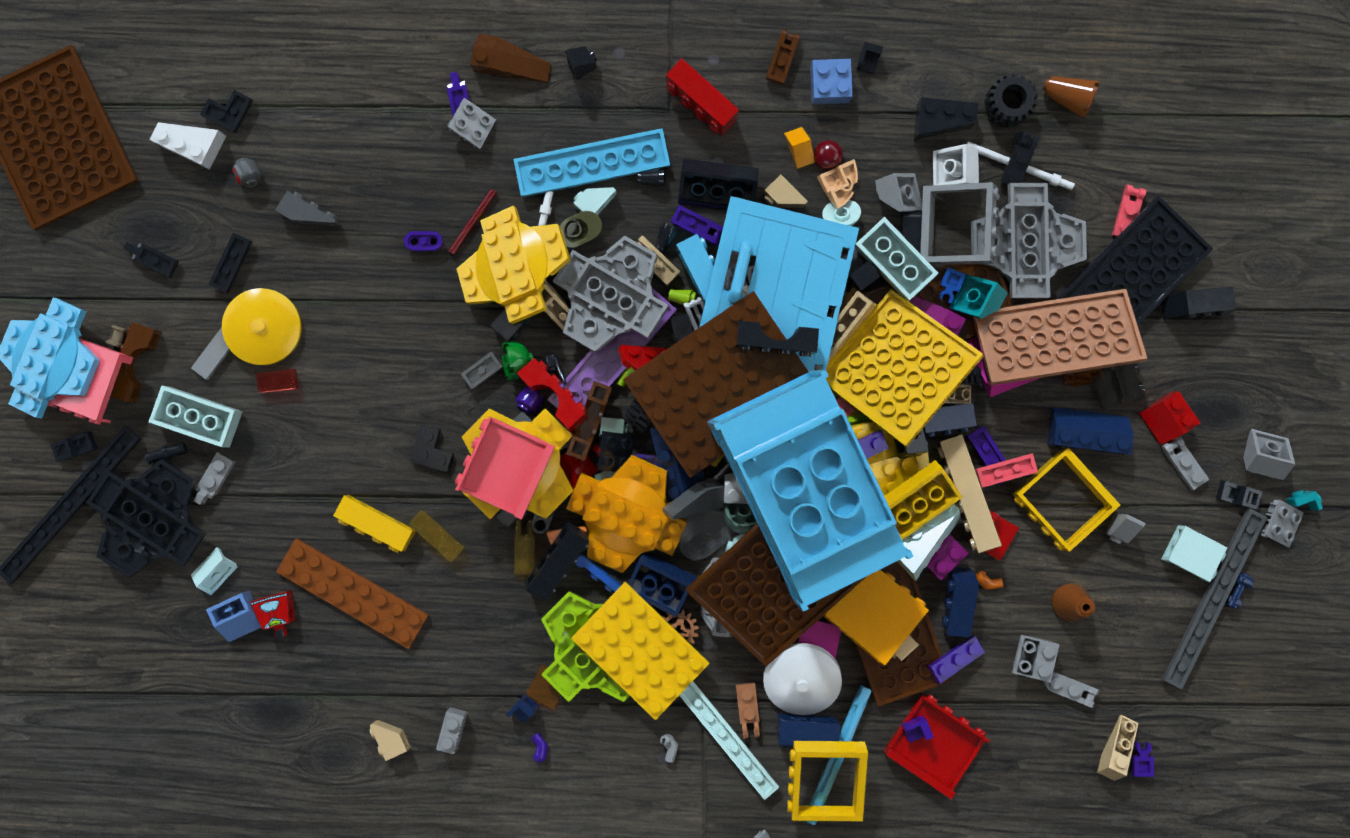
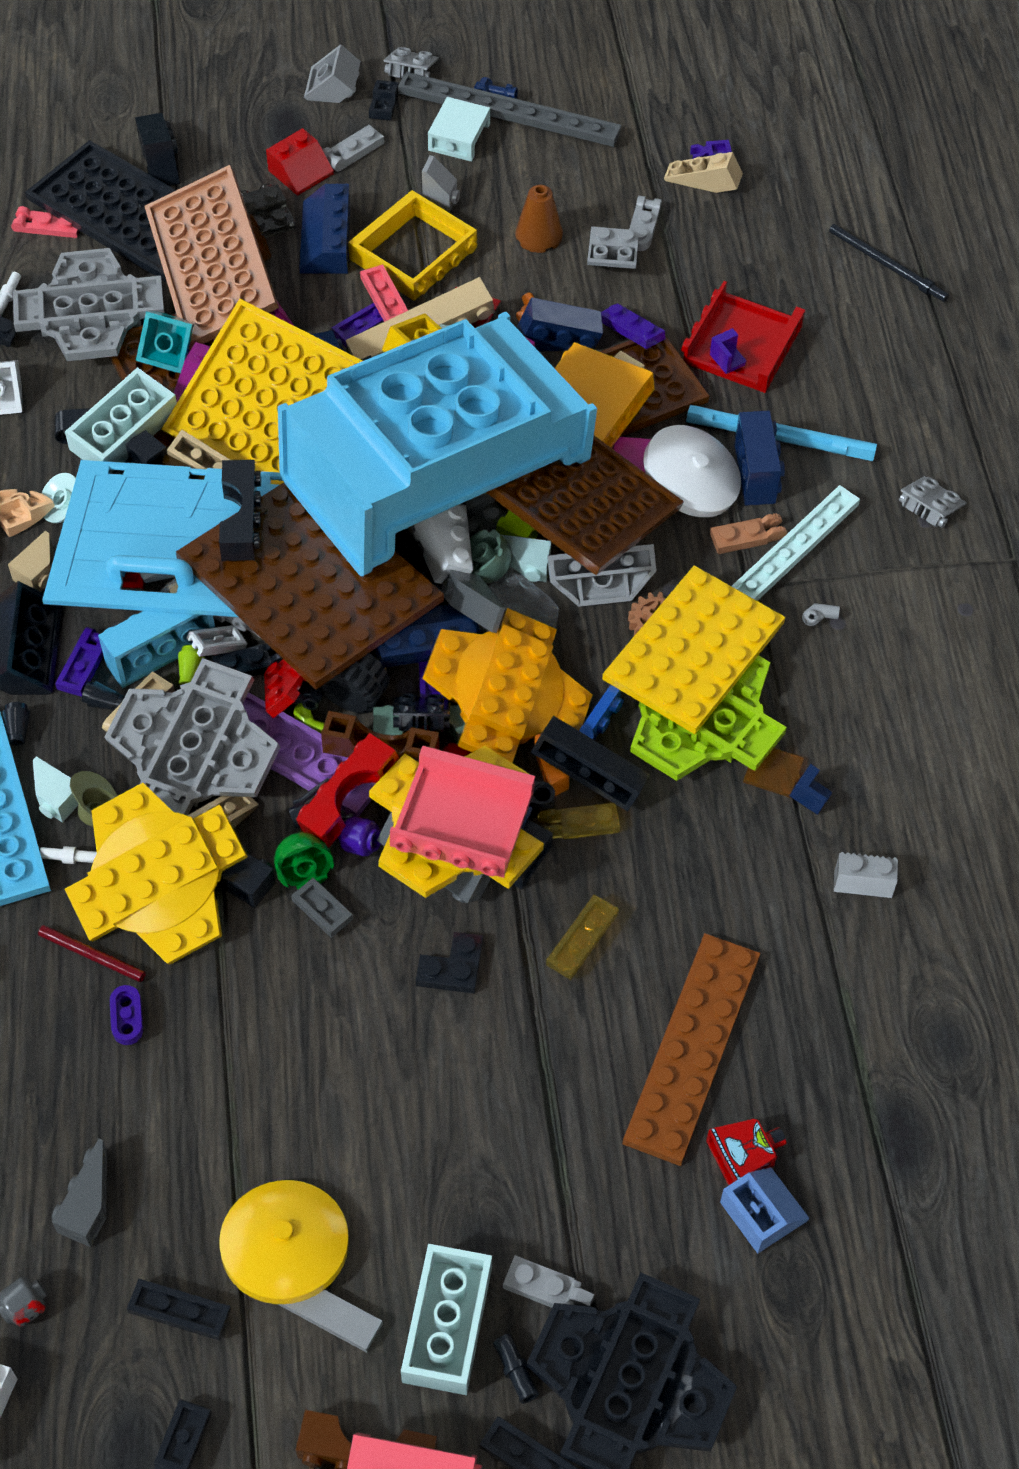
camera: 100 degrees left, 30 degrees down
light aqua panel [191,547,237,595] -> none
clear red plate [256,369,298,393] -> none
yellow brick [333,495,416,553] -> none
tan slope [370,720,411,761] -> none
dark purple arm [531,732,548,763] -> none
dark blue slope [628,552,696,617] -> none
yellow window [787,741,868,821] -> none
light grey slope [875,173,922,212] -> none
light grey window [920,182,1000,265] -> none
blue plate [938,267,966,304] -> none
teal bracket [1285,490,1323,511] -> none

